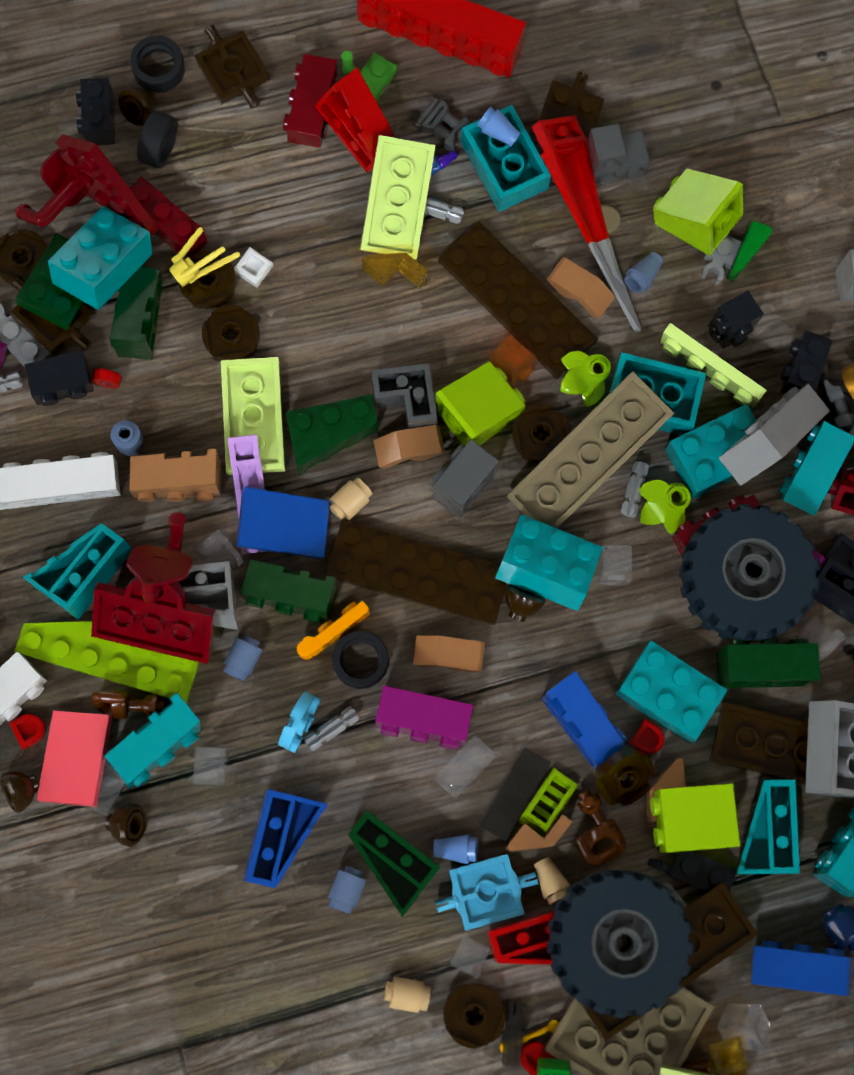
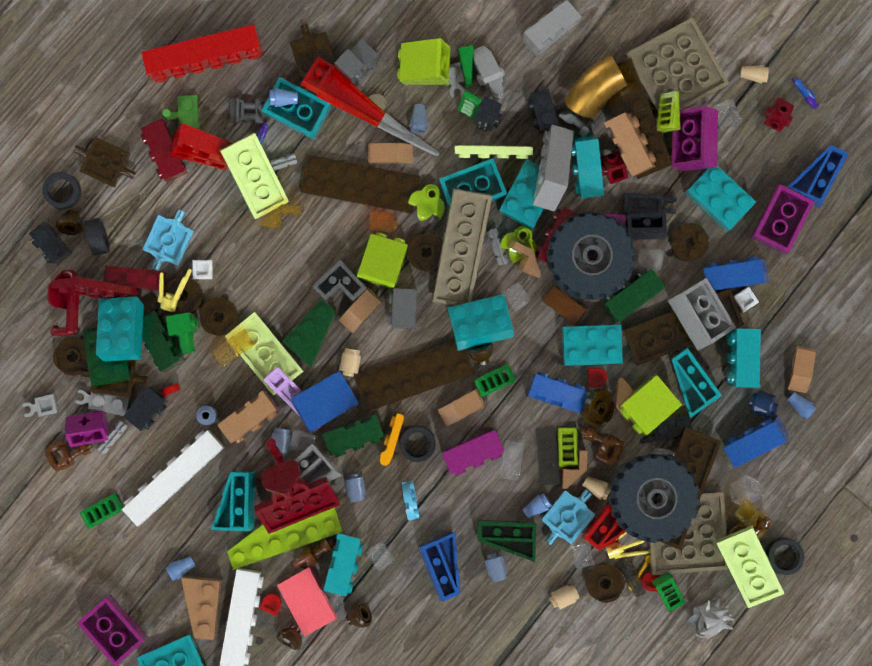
camera: 30 degrees left, 10 degrees up
light grey axle [304,706,359,751] -> none
none -> medium azure plate [142,209,194,271]
none -> green brick [166,313,200,354]
none -> clear yellow slope [212,329,255,368]
none -> sand blue brick [271,428,291,456]
none -> green slope [458,91,482,119]
none -> light grey hinge [473,46,505,99]
none -> green slope [474,364,516,397]
none -> medium nougat slope [507,240,541,278]
none -> reddish brown slope [543,286,587,326]
none -> light yellow plant [606,532,650,560]

